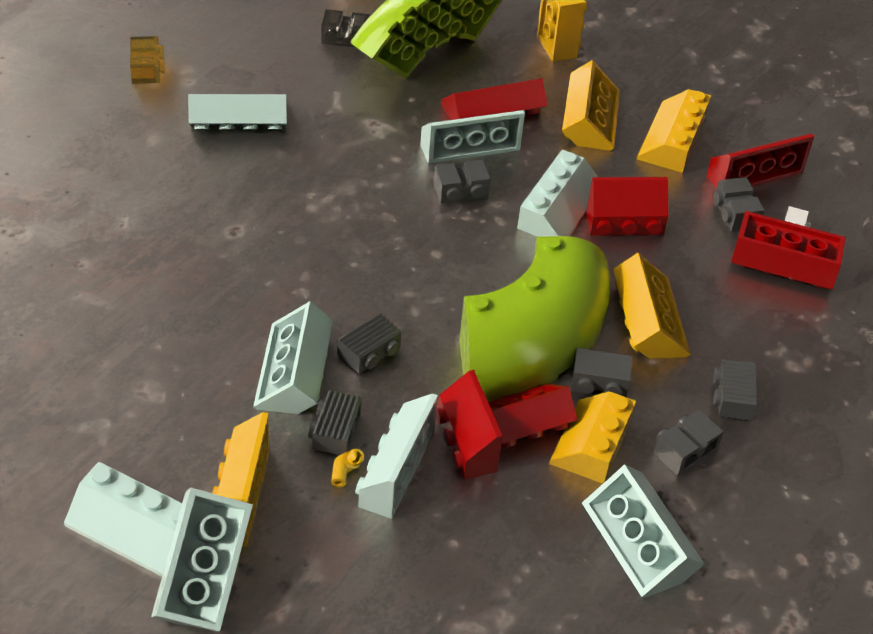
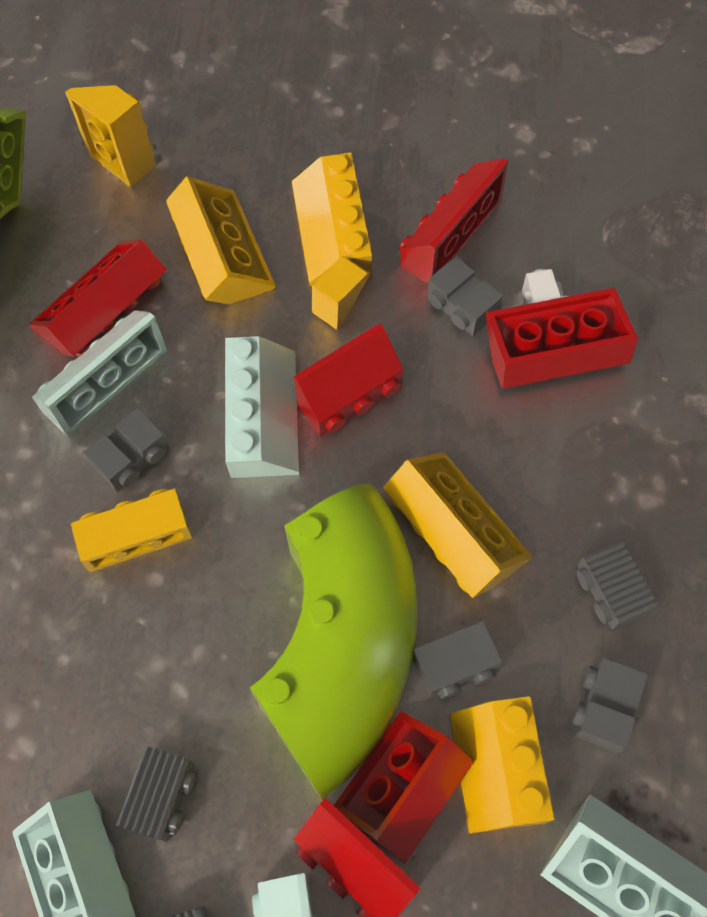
camera: 25 degrees left, 20 degrees up
none -> yellow brick [71,489,192,572]
none -> yellow slope [312,256,370,330]

